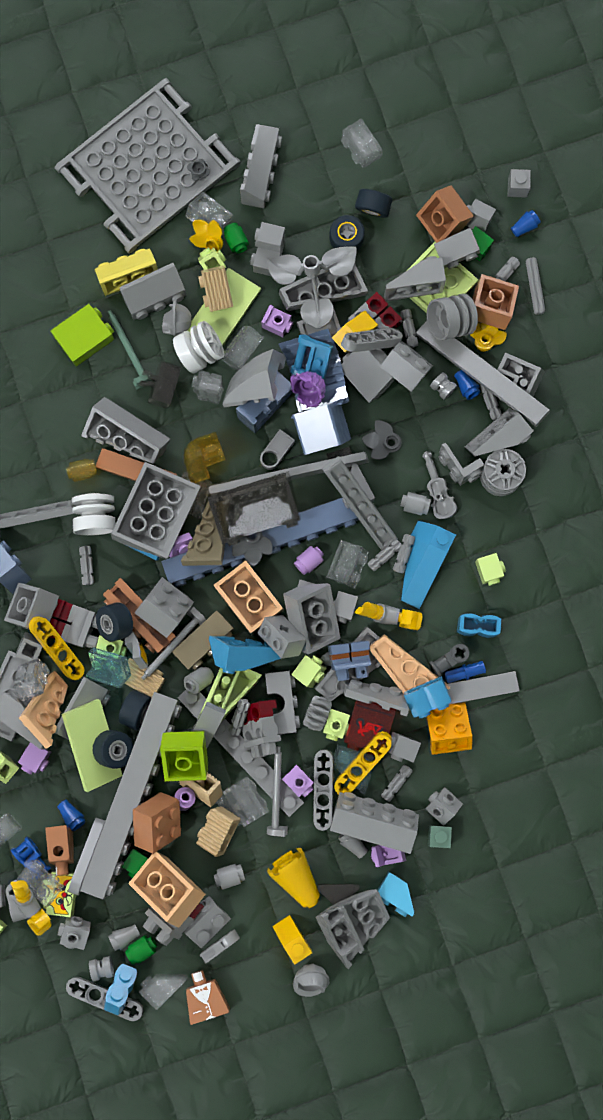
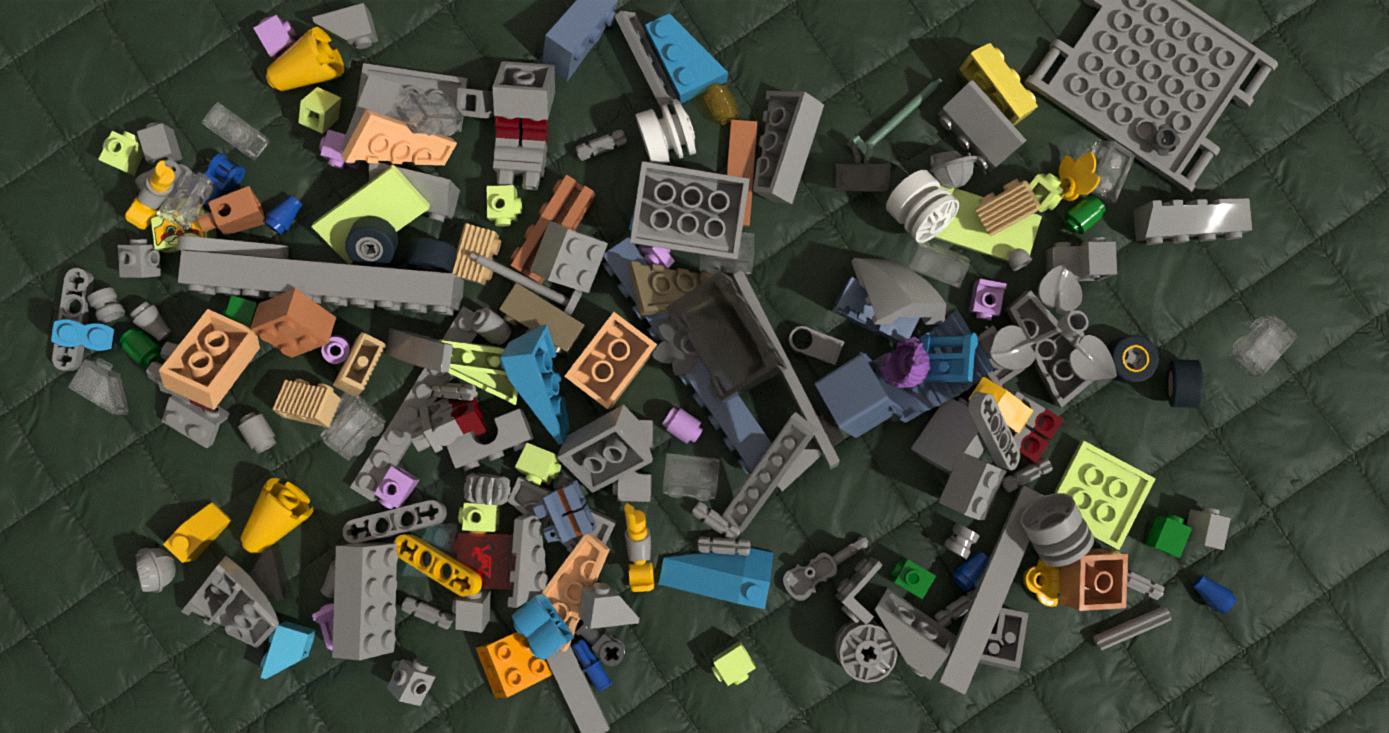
camera: 75 degrees right, 5 degrees up
yellow beam [29,616,84,680] -> none
lime brick [51,304,114,367] -> none
clear light blue bracket [86,647,131,688] -> none
black wheel [96,602,133,642] -> none
light grey slope [125,631,148,669] -> none
lime brick [160,731,208,781] -> none
clear yellow brick [184,431,226,483] -> none
nougat torso [186,970,230,1025] -> none
clear brick [192,370,224,404] -> none
light grey piece [200,929,240,964] -> none
light grey brick [258,615,307,659] -> none
light grey piece [267,746,288,837] -> none
dark grey plate [362,420,402,460] -> none
light grey slope [384,256,446,301] -> none
light grey brick [400,492,431,516] -> none
nougat brick [416,186,474,243] -> none
sand green brick [428,825,452,848] -> none
light grey brick [434,228,480,269] -> none
dark azure brick [457,613,501,638] -> none
light grey brick [507,169,531,197] -> none
none -> light grey slope [578,583,639,629]
none -> dark azure wedge [645,13,728,104]
none -> green brick [890,557,936,600]
none -> light grey hinge [1008,248,1032,271]

